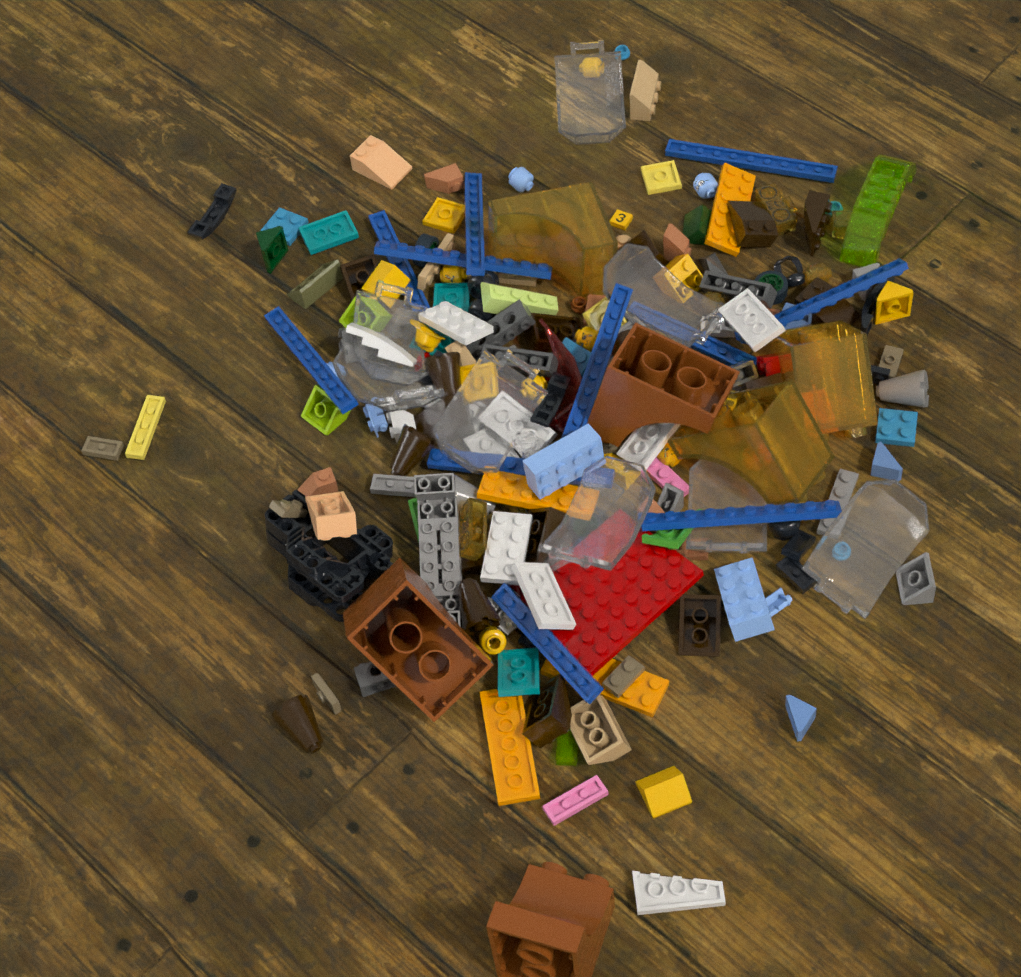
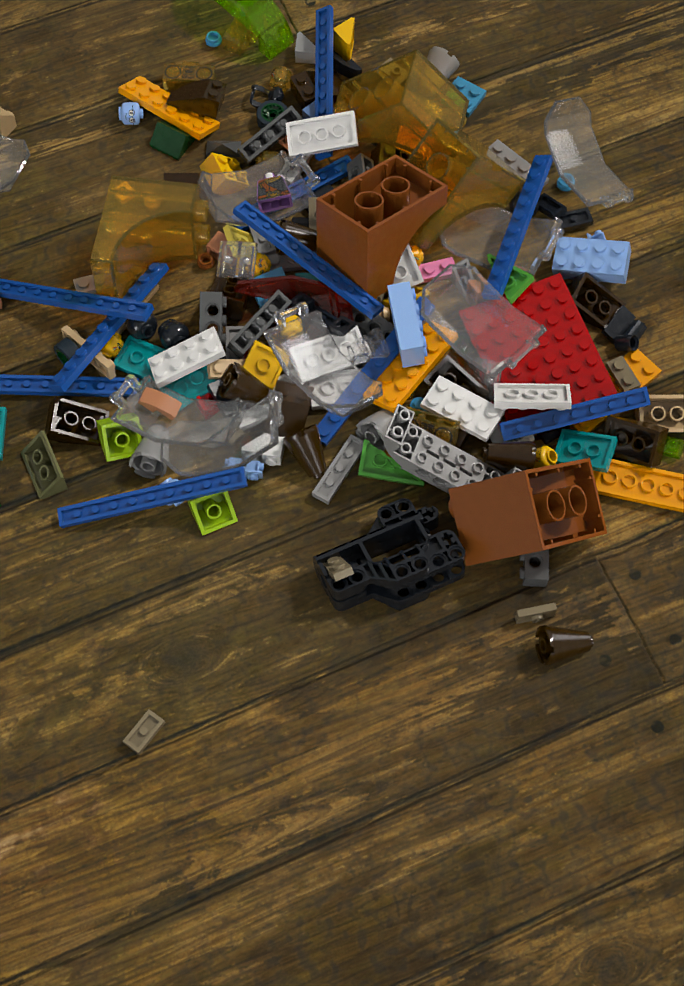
camera: 75 degrees left, 10 degrees up
light yellow plate [125,395,166,460] -> none
nougat slope [298,467,339,496] -> none
light nougat slope [305,491,357,541] -> none
white slope [346,323,417,367] -> none
yellow slope [361,260,411,309] -> none
yellow piece [410,319,446,352] -> none
yellow tile [422,197,465,234] -> none
yellowish green slope [480,282,559,315] -> none
light blue head [508,167,534,193] -> none
light yellow tile [641,160,682,195] -> none
nougat slope [663,223,692,261] -> none
blue plate [665,139,838,183] -> none
red brick [756,353,781,376] -> none
dark brown slope [803,190,832,257] -> none
medium blue slope [871,442,903,481] -> none
light grey slope [895,552,936,605] -> none
none -> nougat slope [138,387,182,420]
none -> clear slope [216,241,258,279]
none -> torso [257,172,293,213]
none -> black tile [601,305,636,344]
none -> black piece [614,320,647,351]

